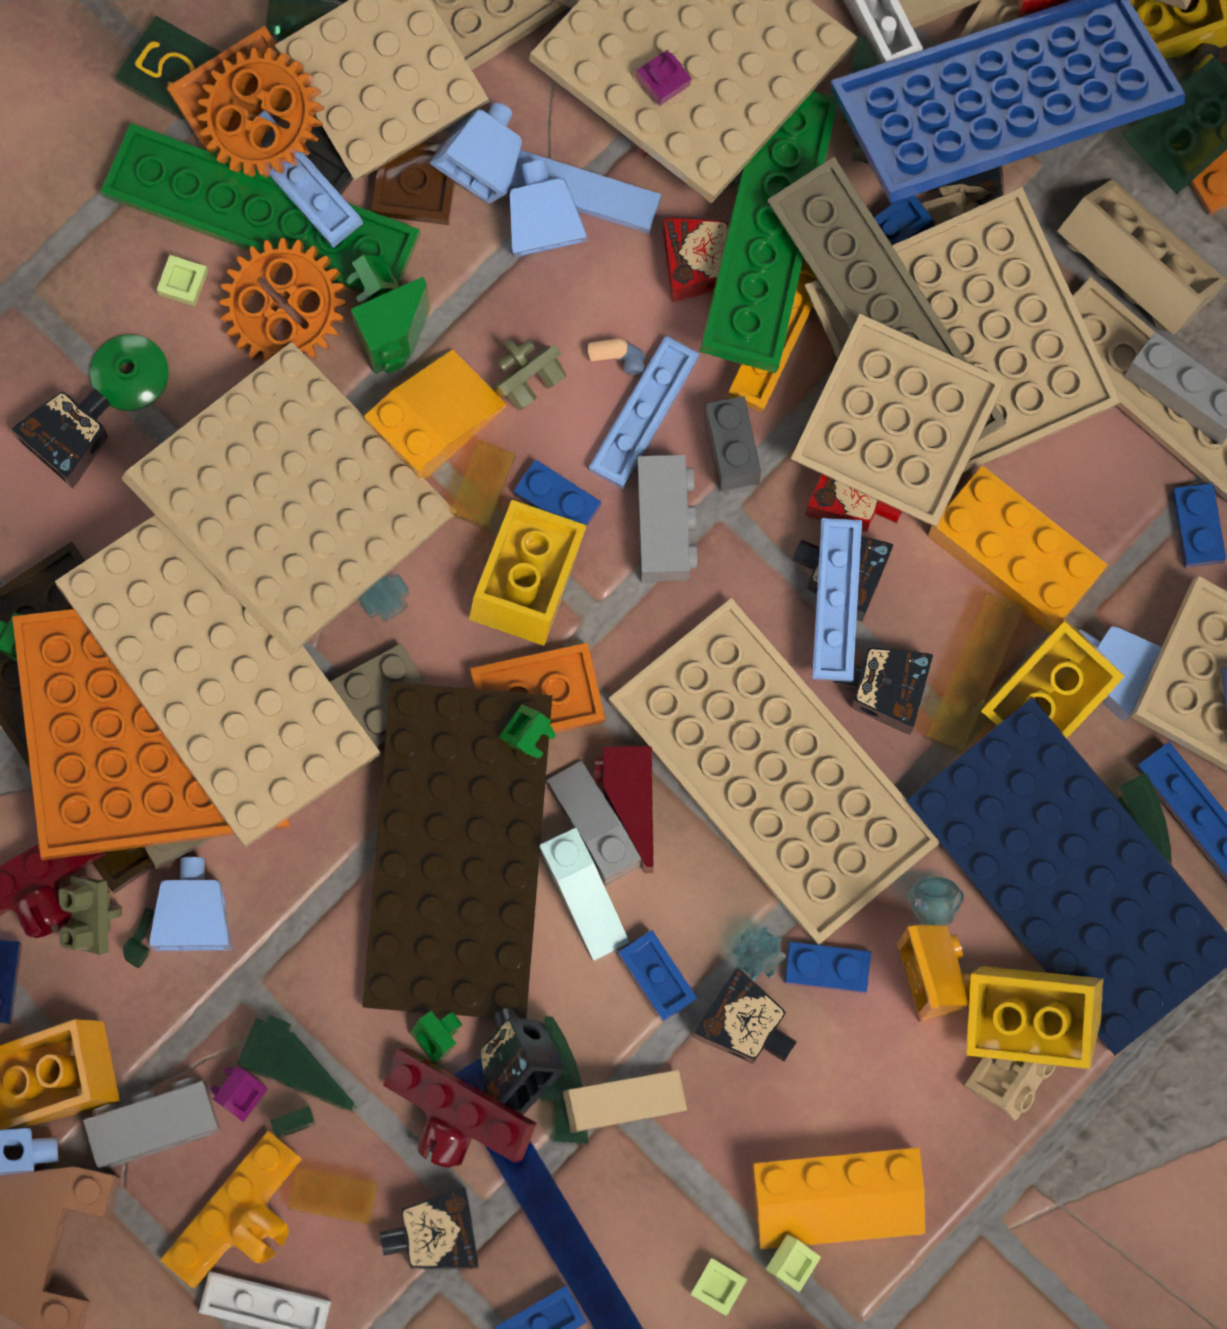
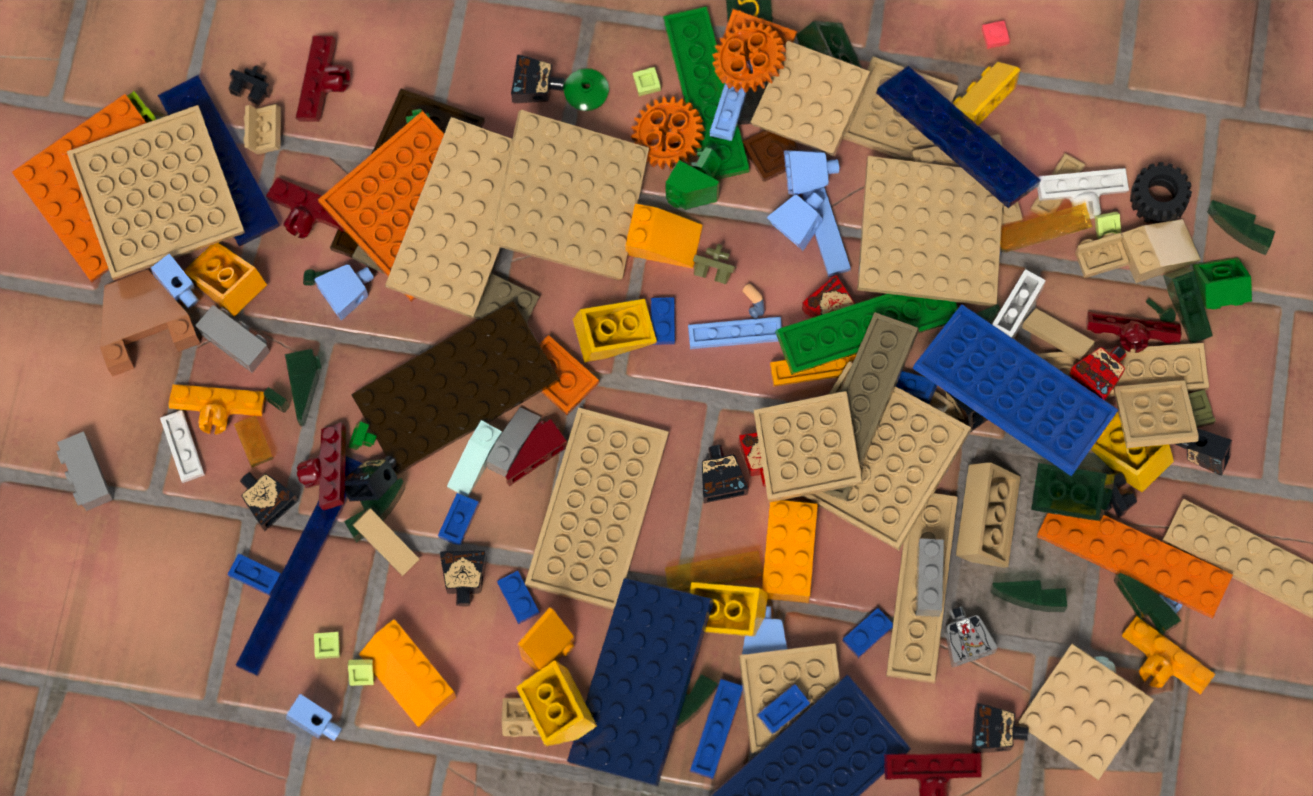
camera: 60 degrees right, 5 degrees down
olive hips [59,874,122,955] -> none
magenta tile [210,1066,268,1122] -> none
clear light blue gear [359,574,410,621] -> none
clear yellow plate [450,440,516,529] -> none
green tile [499,704,556,758] -> none
magenta tile [635,49,692,106] -> none
light grey brick [637,455,697,582] -> none
dark grey brick [704,396,761,491] -> none
clear light blue gear [732,927,786,980] -> none
light blue tile [812,518,862,682] -> none
torso [833,647,933,735] -> none
clear light blue cone [908,877,964,925] -> none

